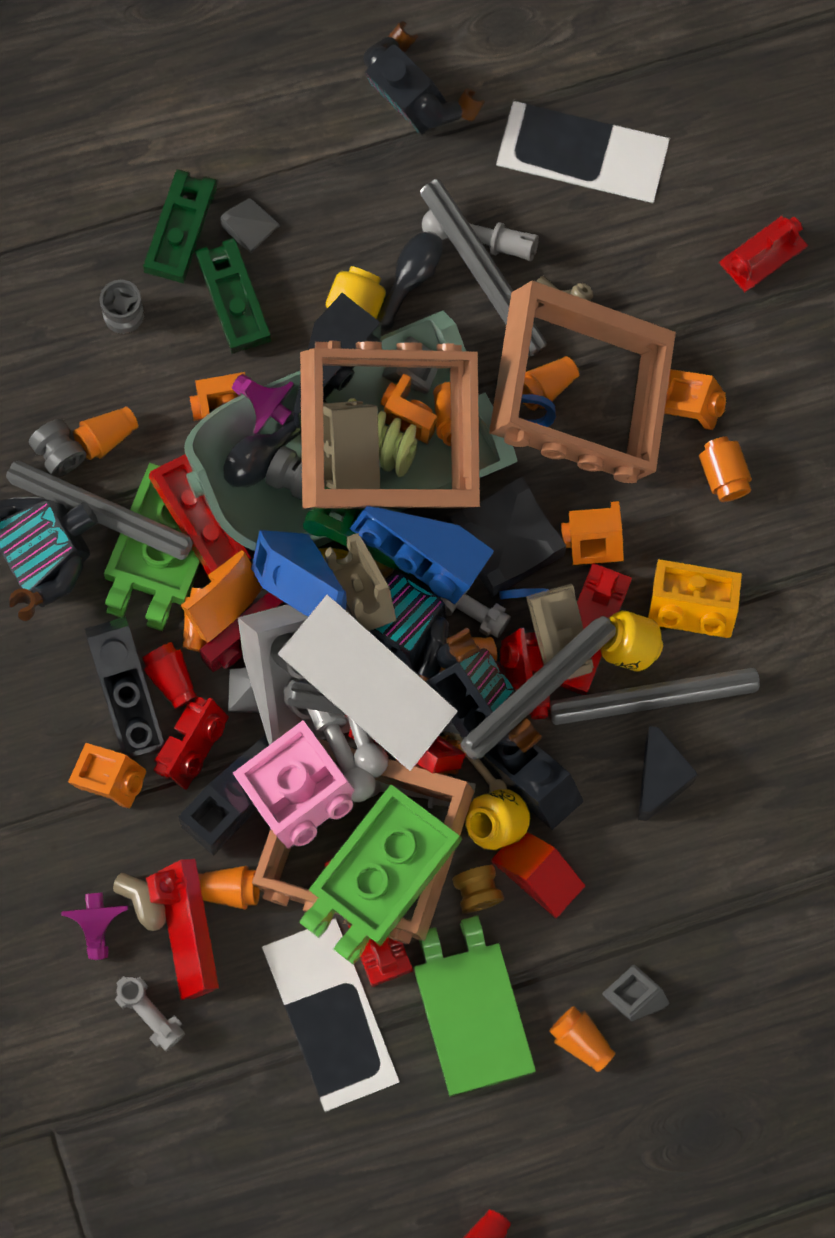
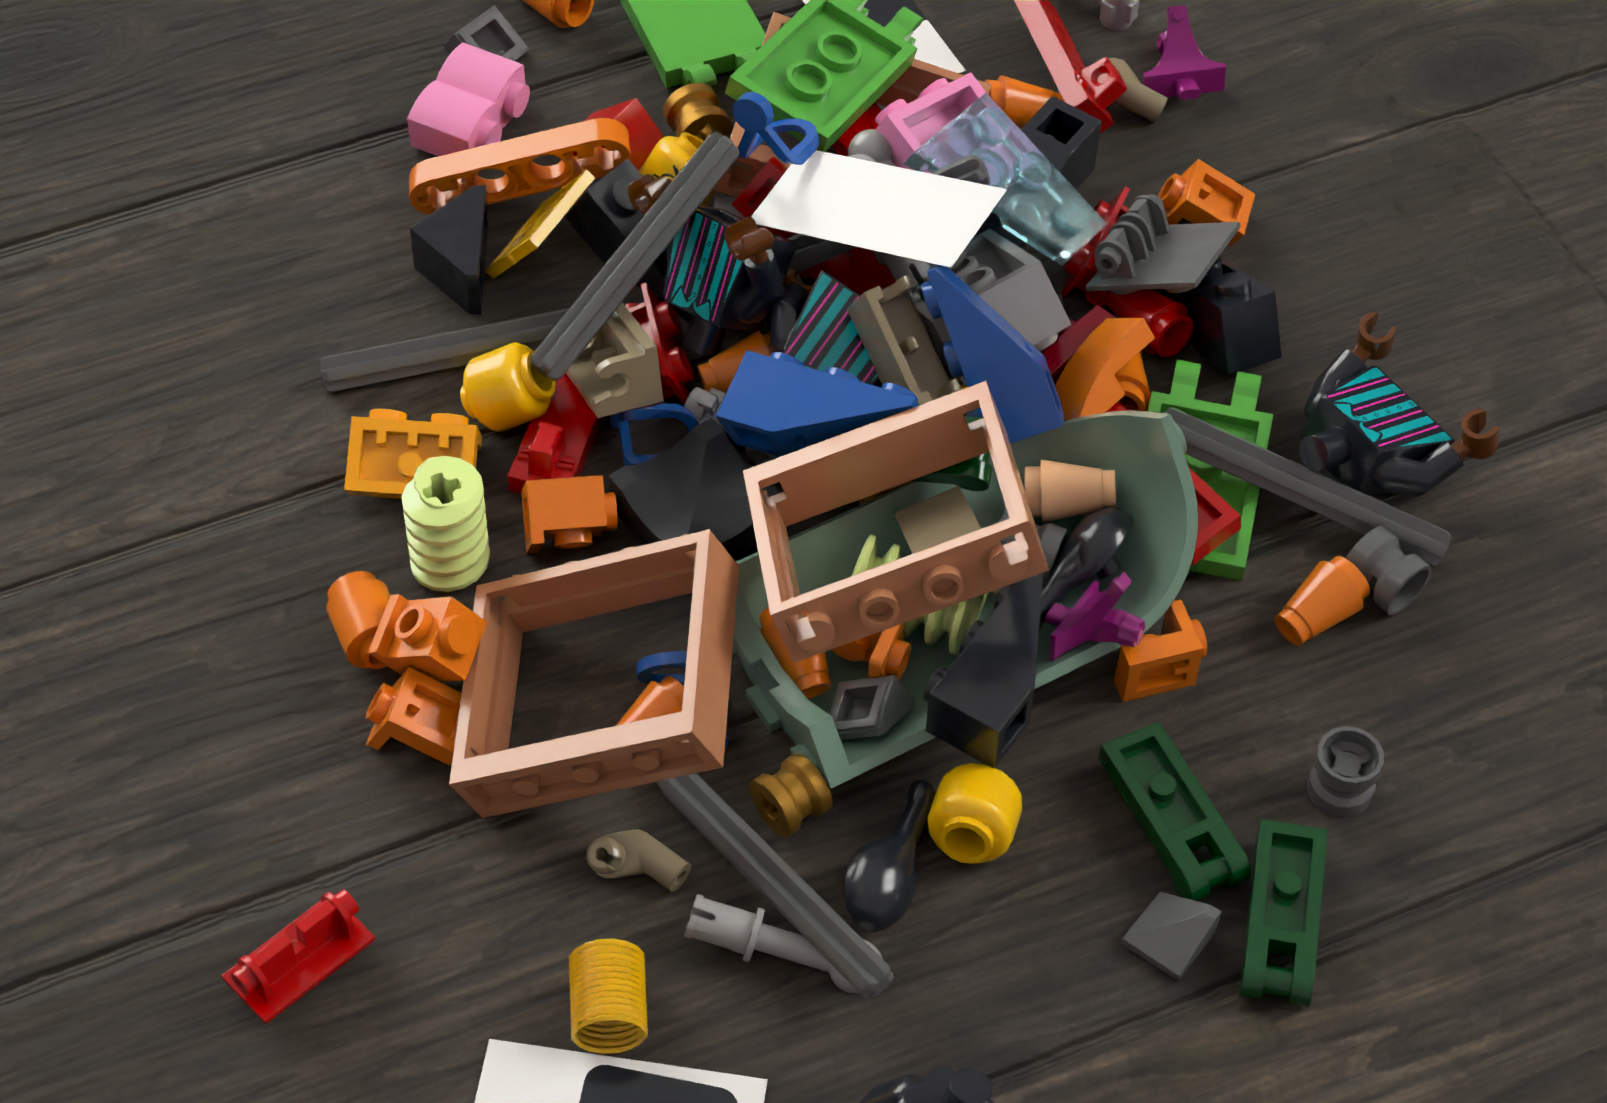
camera: 175 degrees right, 20 degrees down
none -> orange brick [368,594,487,682]
none -> yellowish green piece [401,456,490,592]
none -> bright pink brick [407,43,530,156]
none -> orange beam [409,118,630,215]
none -> yellow window [485,170,595,279]
none -> yellow piece [569,938,648,1054]
none -> blue piece [733,92,820,165]
none -> pearl gold wheel [749,753,833,838]
none -> clear light blue wing [904,93,1107,266]
none -> light nougat cone [1025,460,1116,523]
none -> dark grey hinge [1086,194,1241,295]

